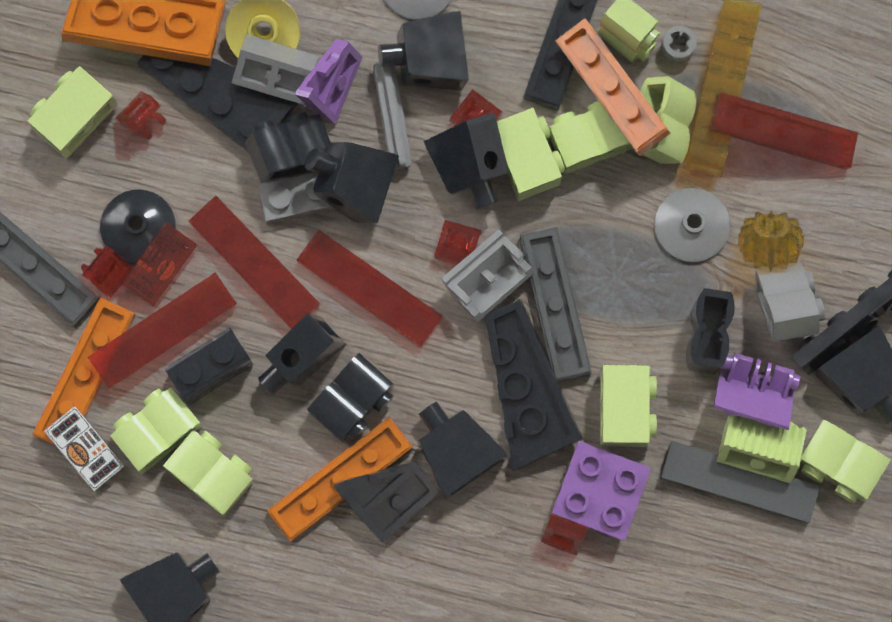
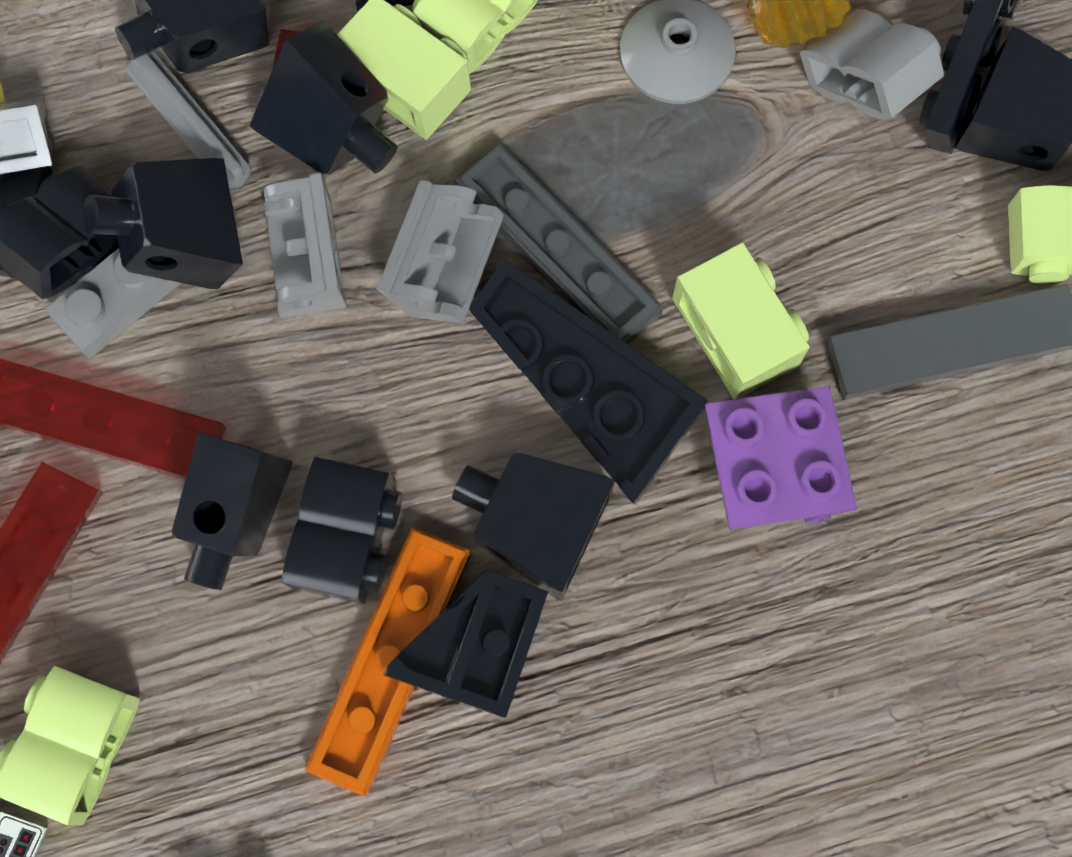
camera: 25 degrees left, 5 degrees down
yellowish green brick [163,430,254,517] -> none
black brick [164,327,253,406] -> none
medium lavender wing [295,39,363,124] -> none
clear red tile [297,230,443,348] -> none
clear red tile [434,220,481,265] -> none
clear red tile [541,514,588,556] -> none
black brick [686,288,735,374] -> none
medium lavender hinge [713,352,801,430] -> none
yellowish green brick [716,415,807,484] -> none
none -> light grey hinge [263,173,347,319]

